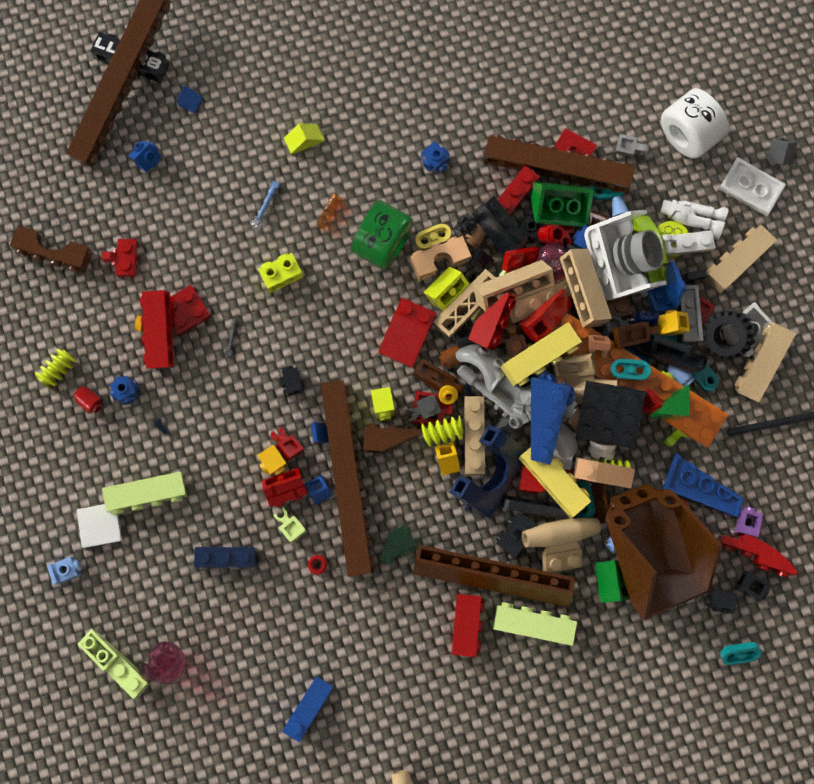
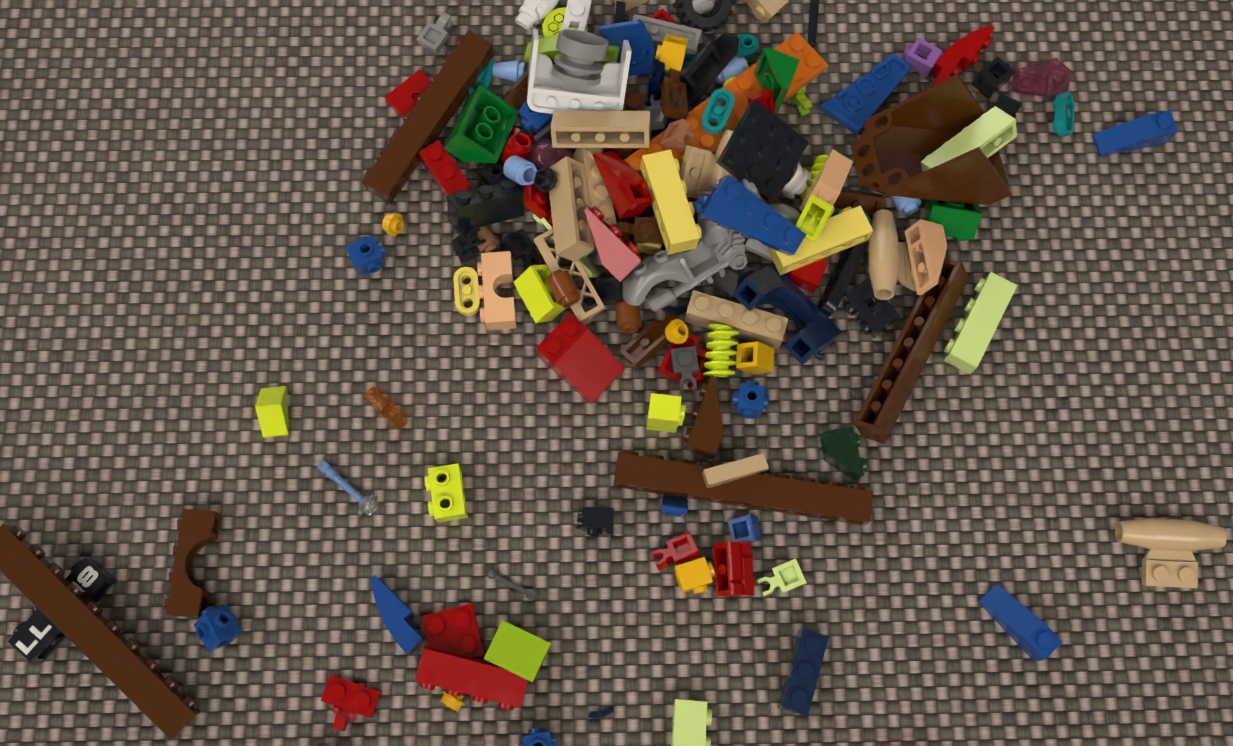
camera: 75 degrees left, 5 degrees down
blue slope [177,86,203,113] -> none
red plate [308,555,328,575] -> none
green piece [351,200,413,270] -> none
red brick [451,594,484,657] -> none
none -> reddish brown arch [164,509,221,618]
none -> blue slope [370,575,425,655]
none -> yellow plate [382,212,404,237]
none -> lime slope [484,620,552,682]
none -> light blue brick [503,155,538,186]
none -> black plate [534,168,557,193]
none -> dark orange brick [547,269,581,308]
none -> tan piece [702,453,769,489]
none -> blue brick [732,381,769,419]
none -> neon yellow slope [795,194,835,243]
none -> light nougat slope [904,219,947,295]
none -> yellowish green brick [921,106,1017,172]
none -> clear pink slope [1012,58,1071,97]
none -> blue slope [1092,110,1178,157]

